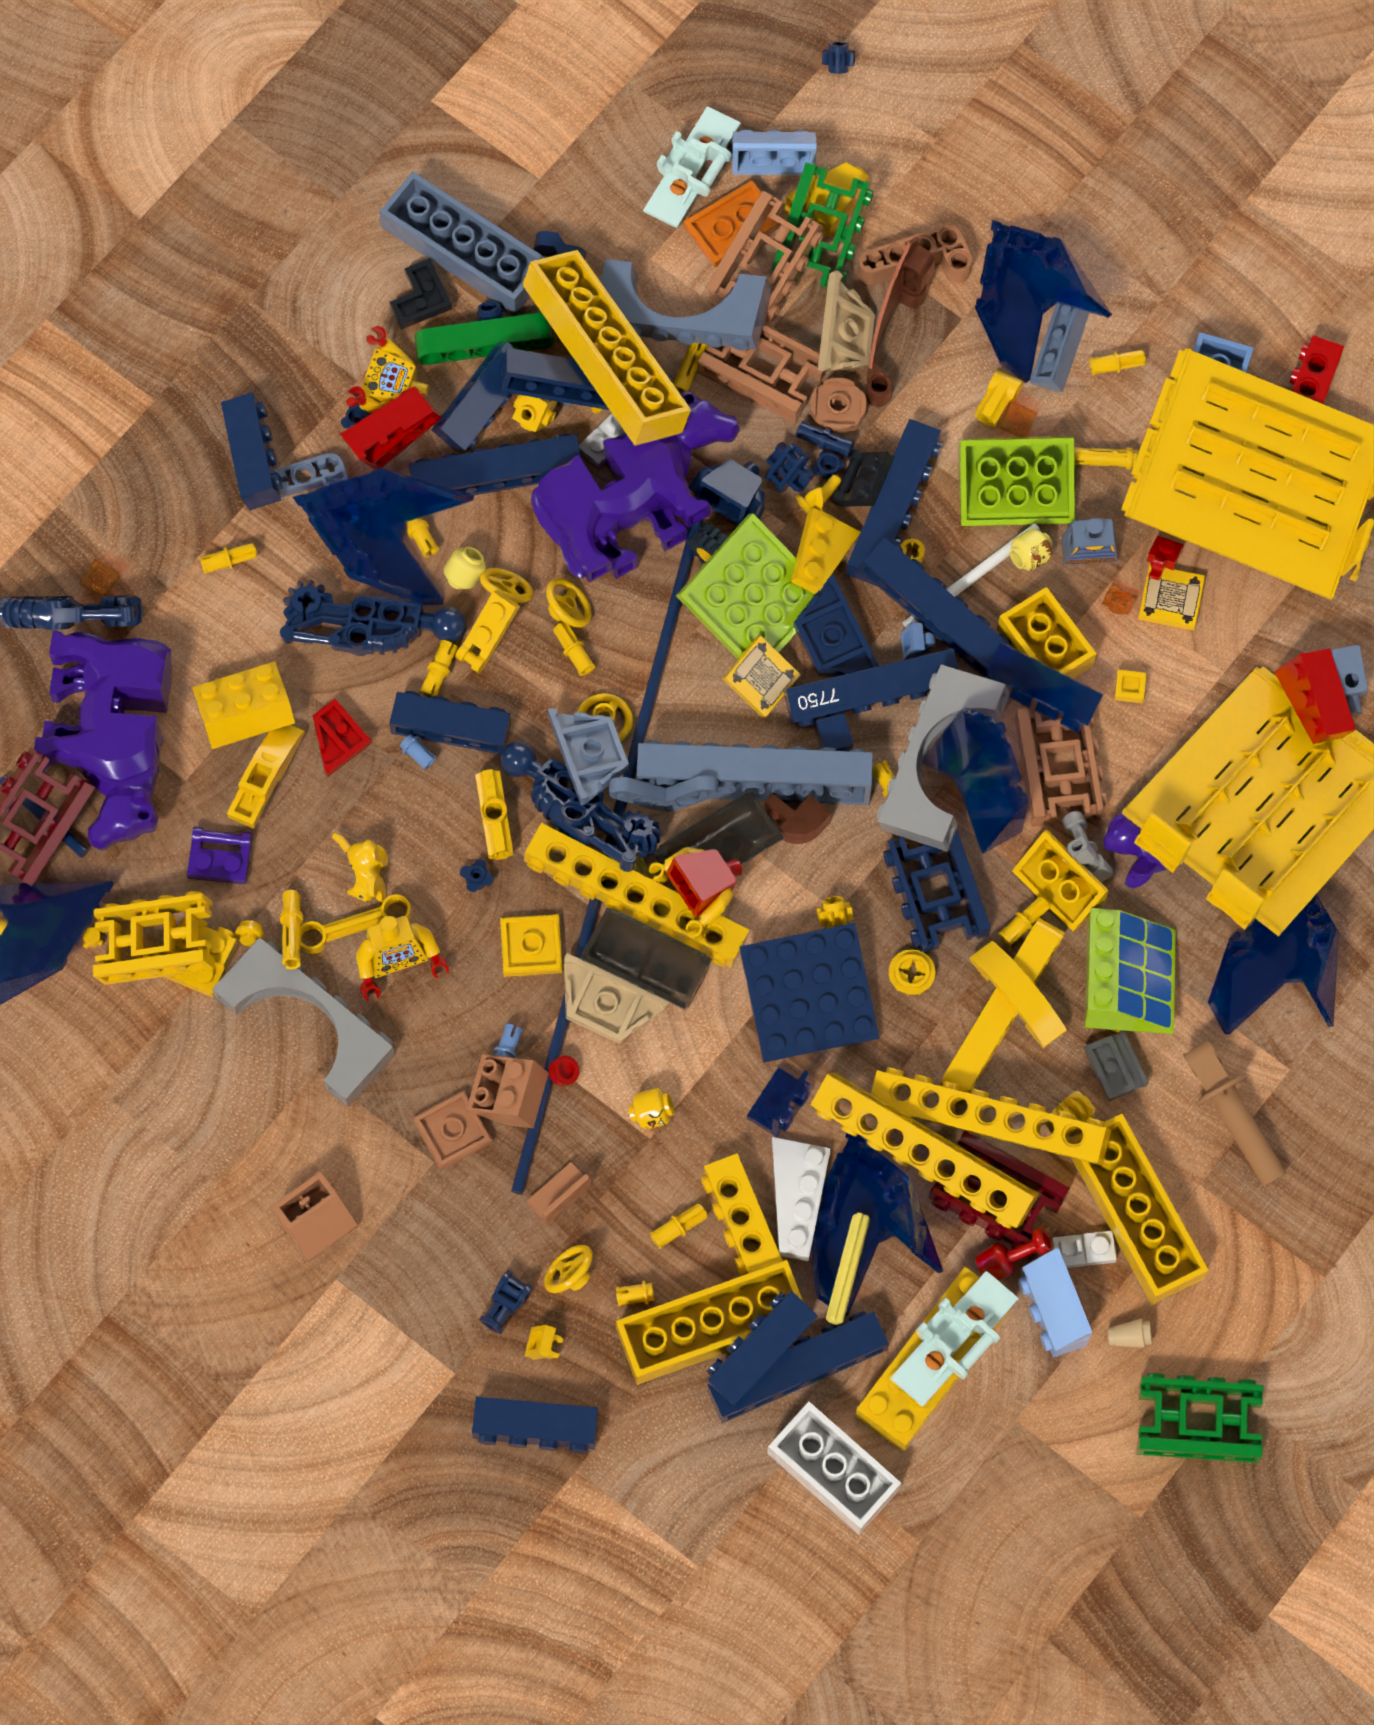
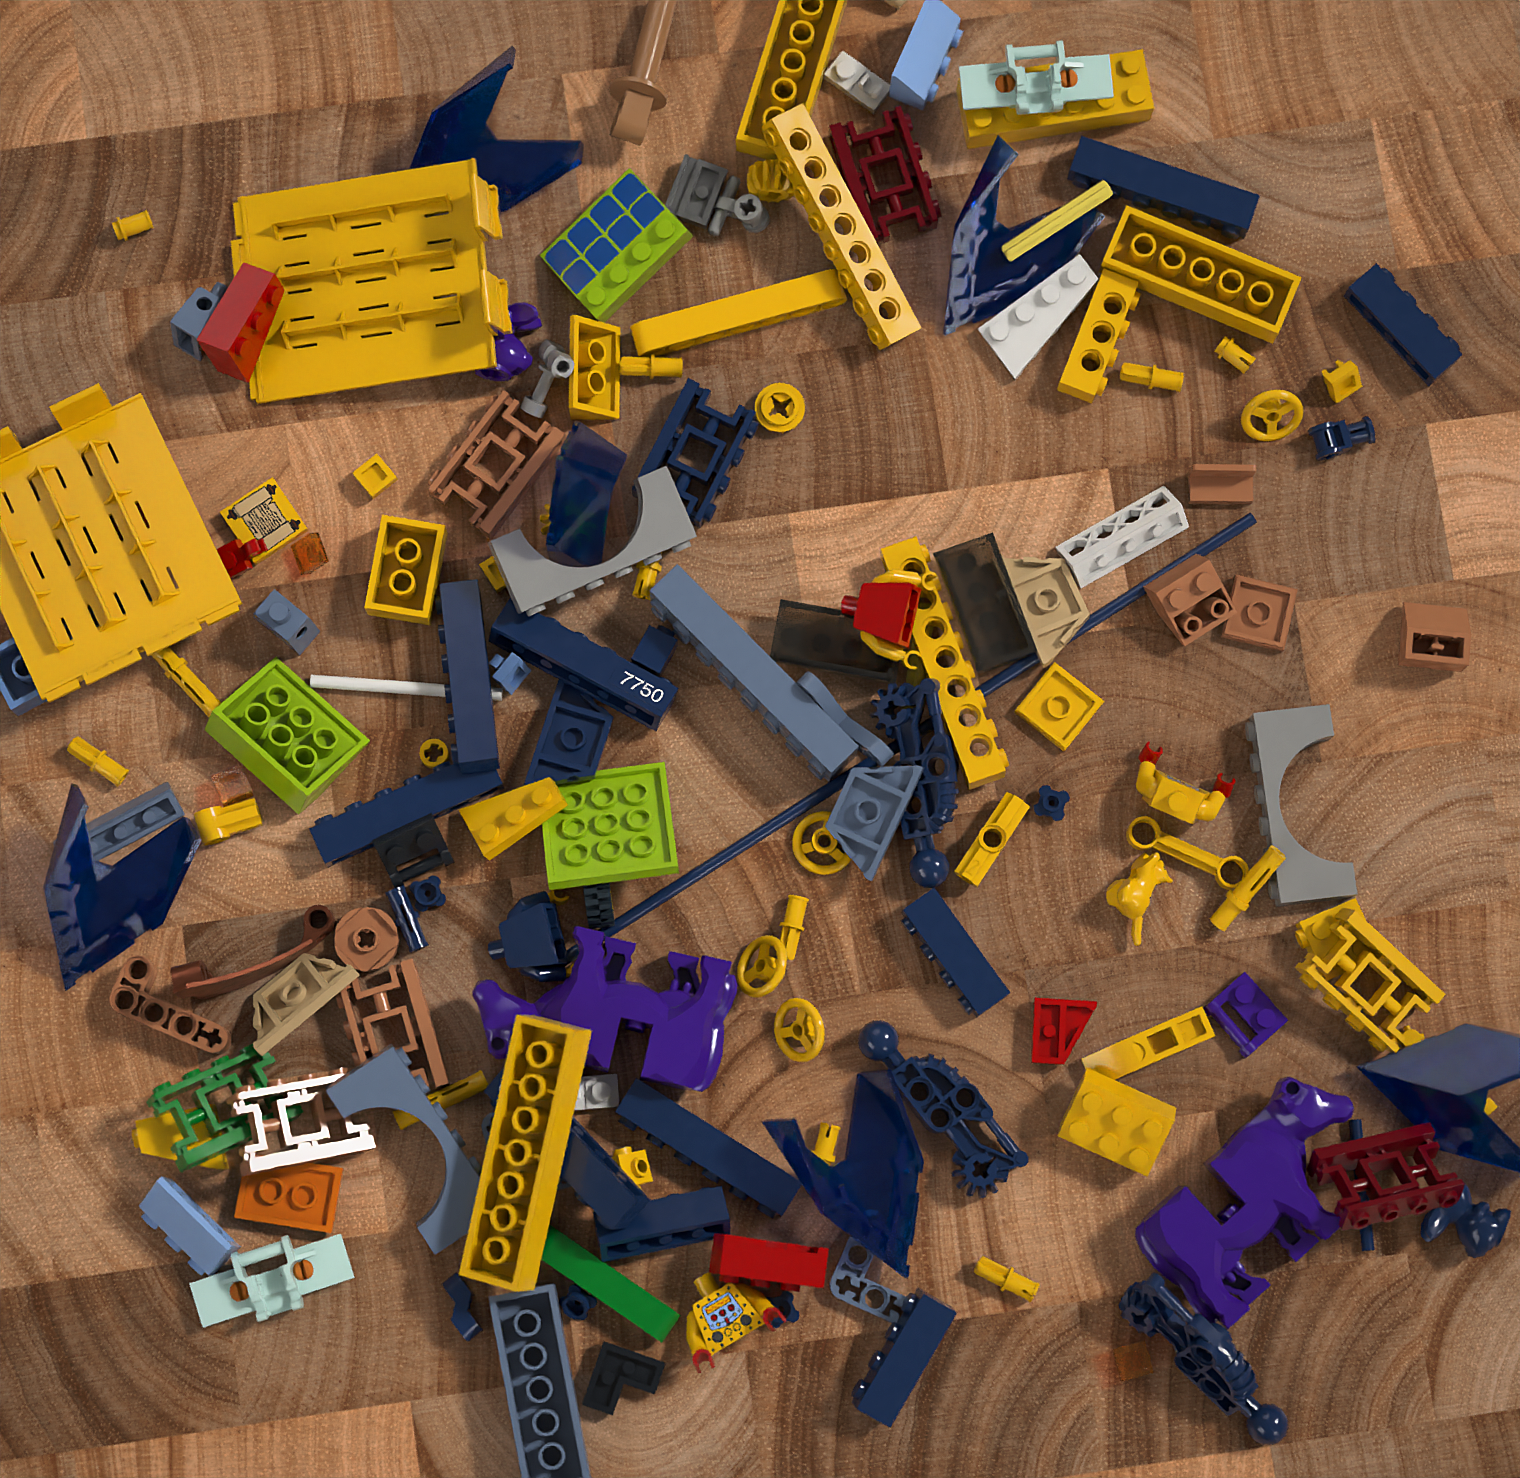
camera: 140 degrees left, 10 degrees up
yellow plate [235,920,264,947] -> none
medium blue pin [400,734,437,770] -> none
yellow pin [419,640,458,698] -> none
light yellow head [443,547,486,589] -> none
yellow plate [455,590,520,674] -> none
medium blue pin [493,1024,523,1058] -> none
red tile [548,1055,580,1087] -> none
yellow head [628,1088,674,1130] -> none
dark blue brick [705,1290,818,1406] -> none
tile [722,636,801,718] -> none
dark blue plate [739,923,880,1063] -> none
clear blue bracket [746,1067,812,1137] -> none
copper brick [764,793,832,844] -> none
dark blue piece [765,442,815,493] -> none
white brick [767,1402,901,1535] -> none
yellow plant [795,475,841,520] -> none
yellow brick [810,1072,1039,1229] -> none
yellow gear [816,896,854,929] -> none
dark blue gear [822,42,855,74] -> none
yellow slope [969,941,1067,1049] -> none
red piece [975,1227,1054,1280] -> none
clear blue windscreen [986,642,1104,733] -> none
light yellow head [1009,529,1053,571] -> none
none -> light grey piece [708,176,770,236]
none -> white fence [1056,486,1189,589]

